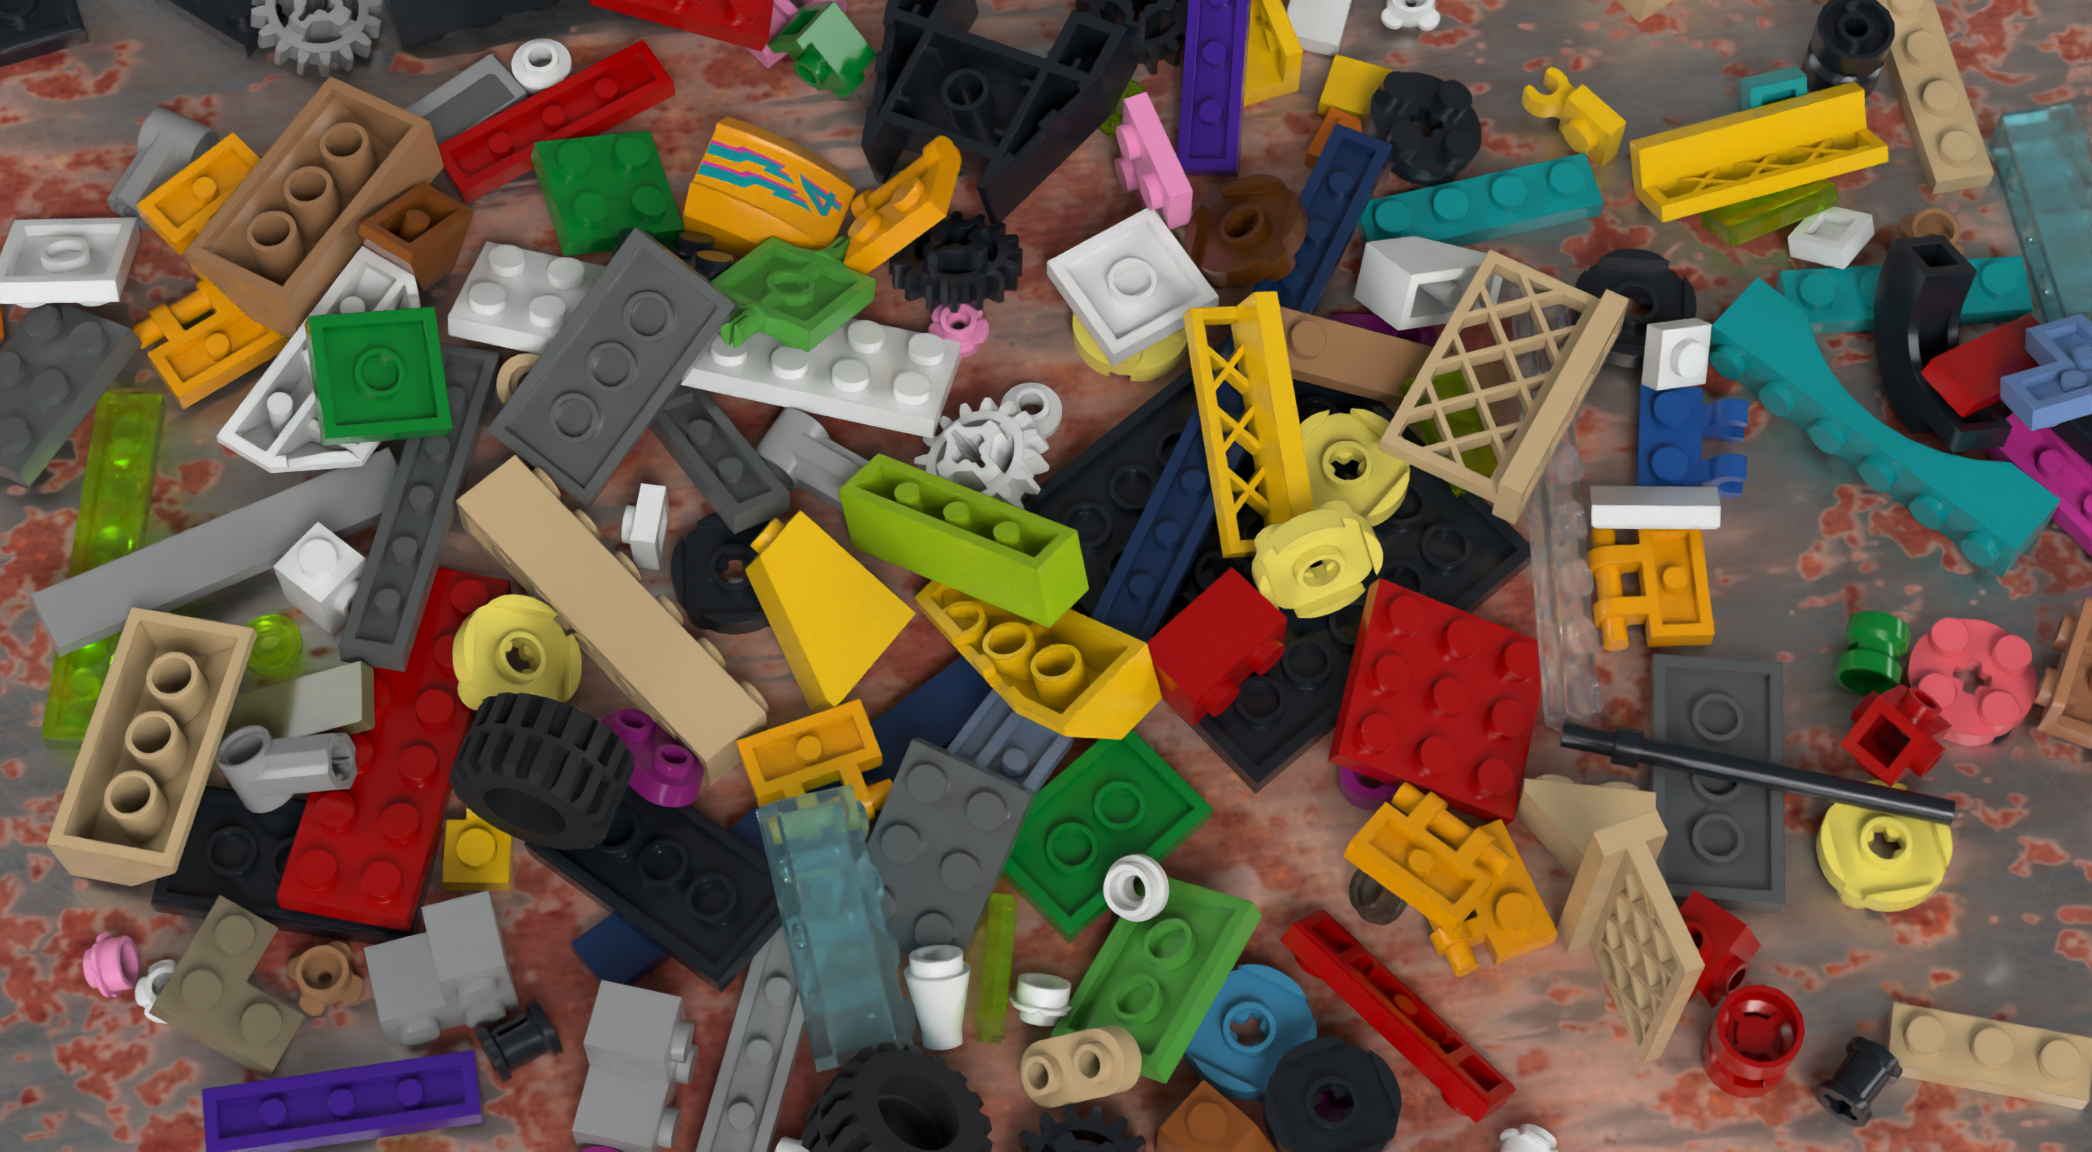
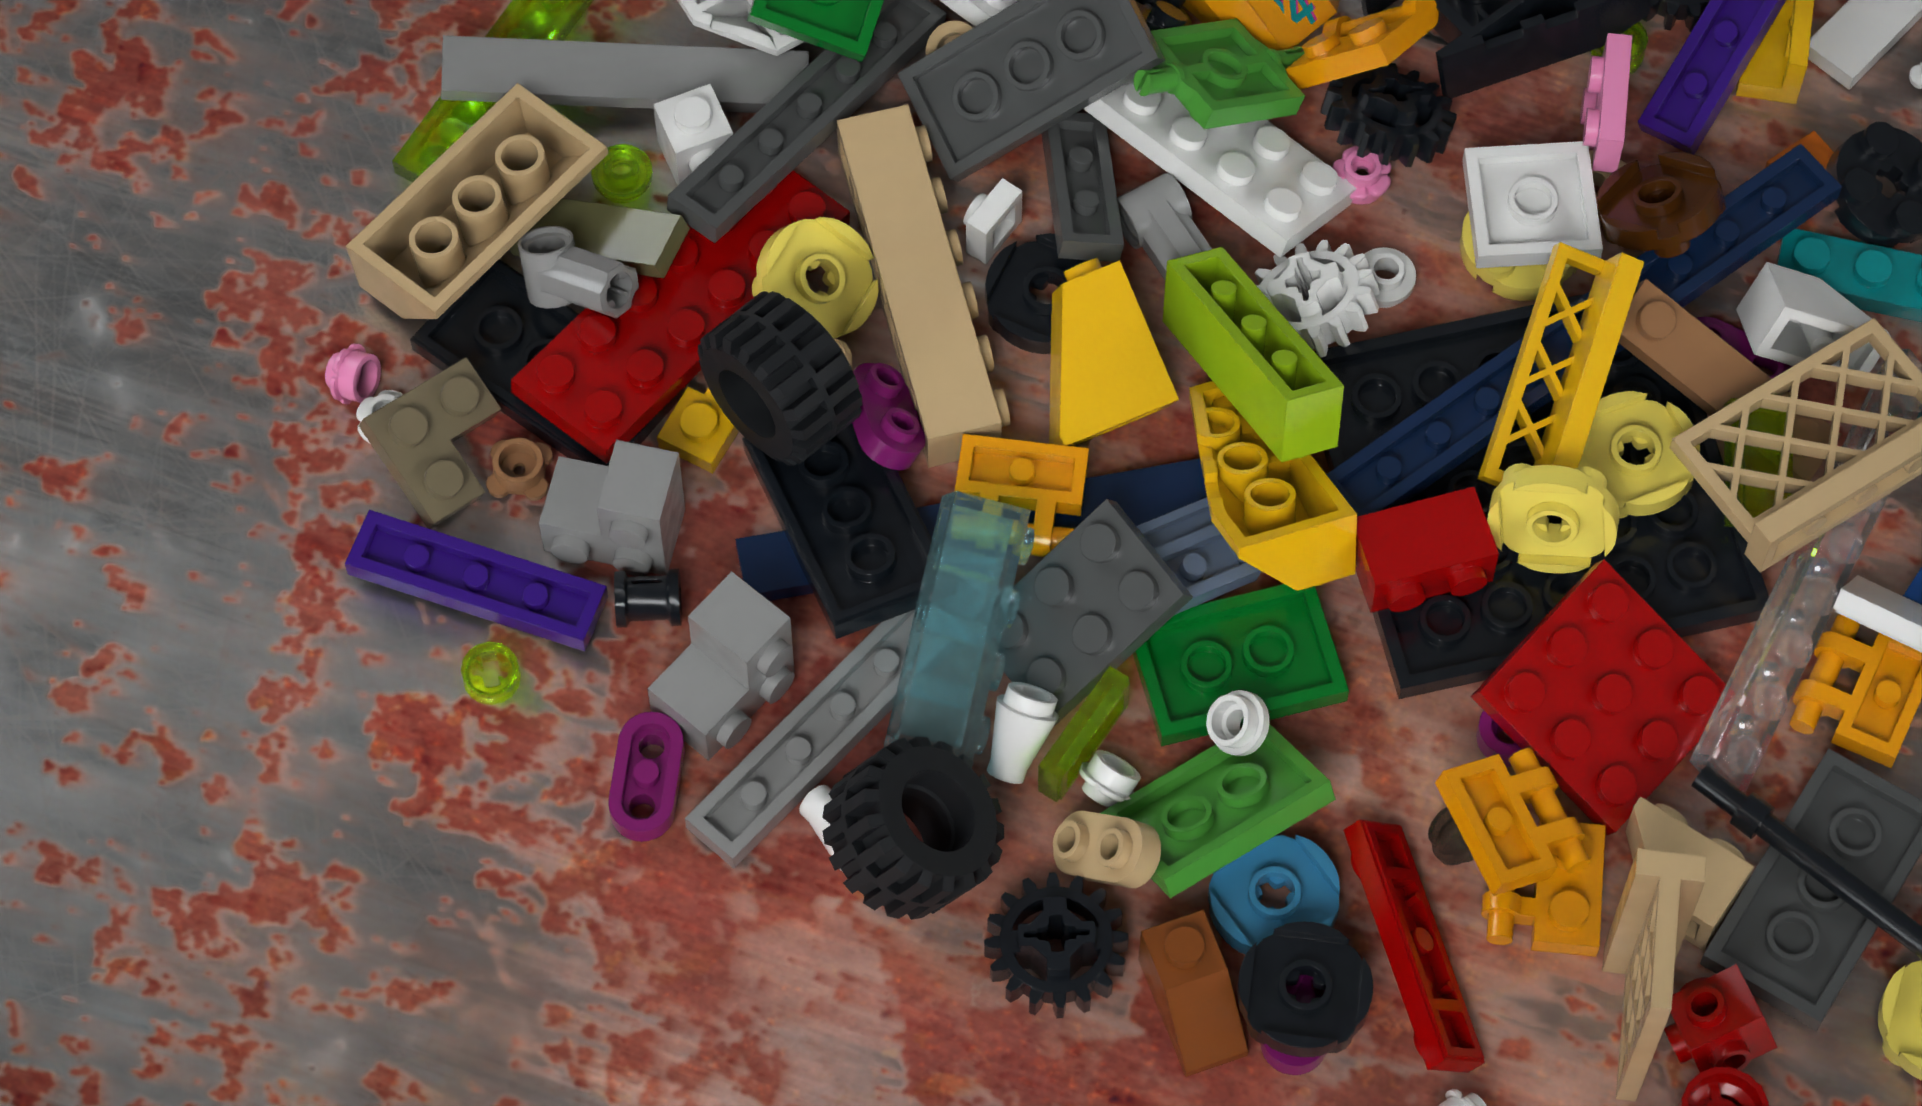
camera: 30 degrees right, 0 degrees up
yellow tile [1318,54,1393,119] -> none

